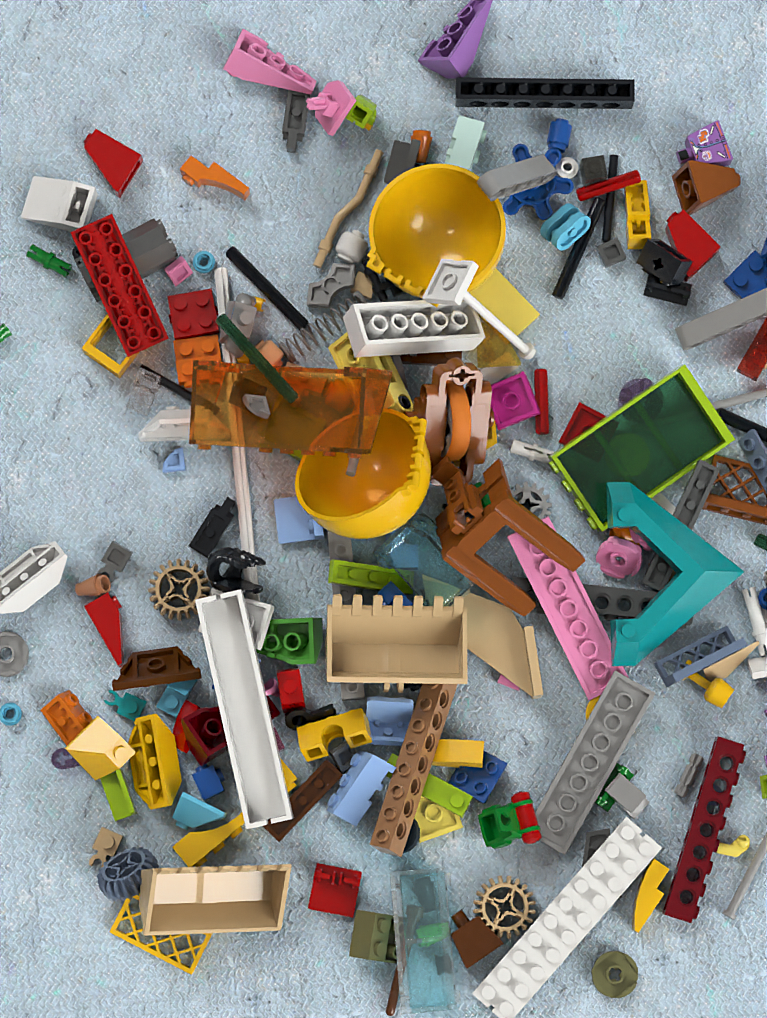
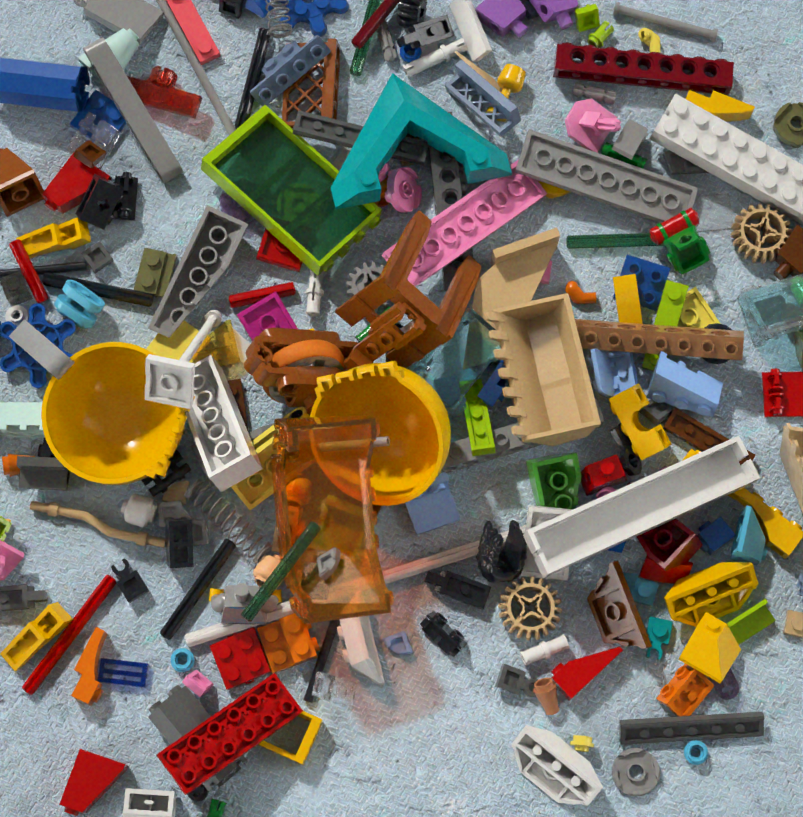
camera: 100 degrees left, 5 degrees down
none -> yellow slope [0,602,73,671]
none -> red axle [22,575,117,695]
none -> clear plate [67,112,122,170]
none -> reddish brown plate [73,140,106,169]
none -> clear blue tile [98,658,149,688]
none -> black plate [111,558,149,603]
none -> olive plate [134,248,177,297]
none -> light grey wedge [148,205,248,338]
none -> black hinge [165,517,194,568]
none -> black hinge [420,611,467,657]
none -> white pin [520,634,569,666]
none -> bright pink piece [565,98,621,153]
none -> orange arm [565,281,596,304]
none -> clear green axle [566,233,664,249]
none -> light yellow plate [570,735,594,752]
none -> lime pin [587,21,614,48]
none -> dark grey tile [619,711,764,745]

